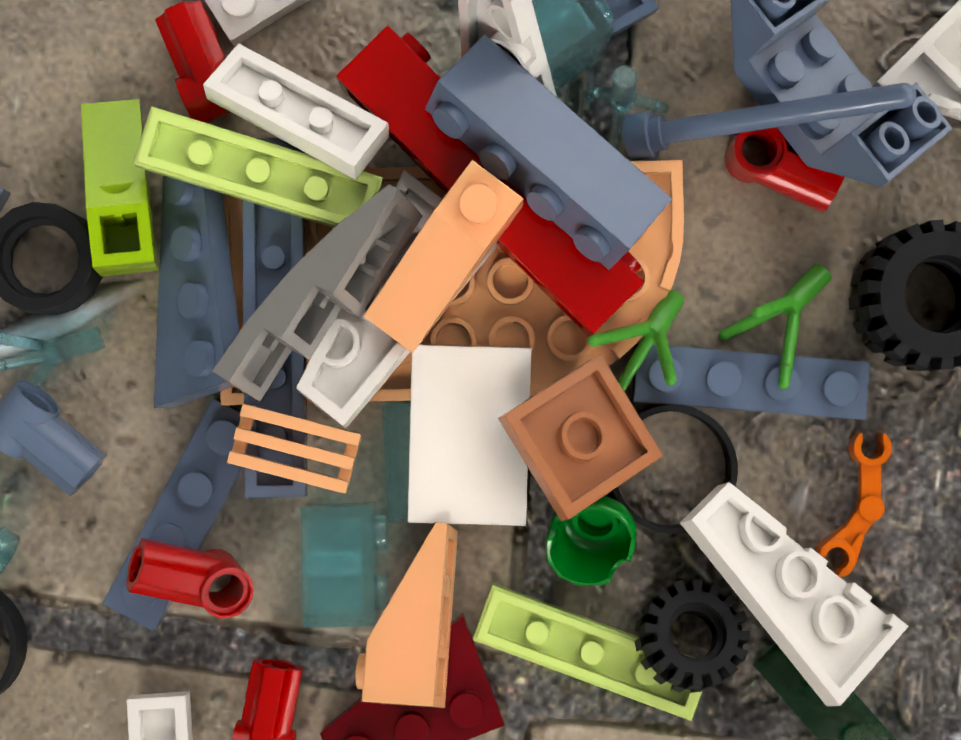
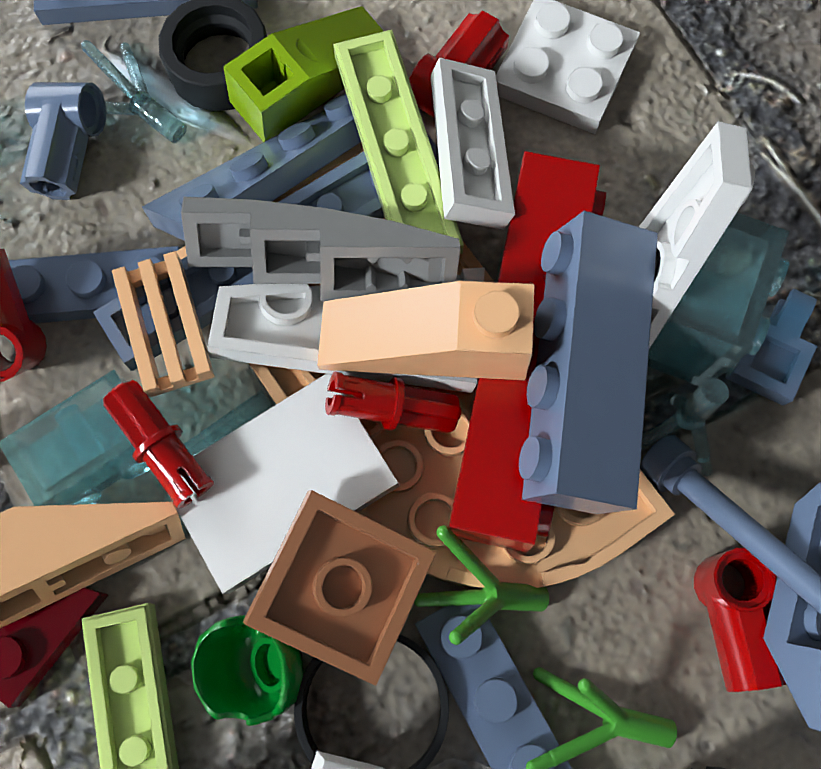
camera: 55 degrees right, 15 degrees down
none -> red axle [103,380,214,509]
none -> red axle [325,371,462,433]

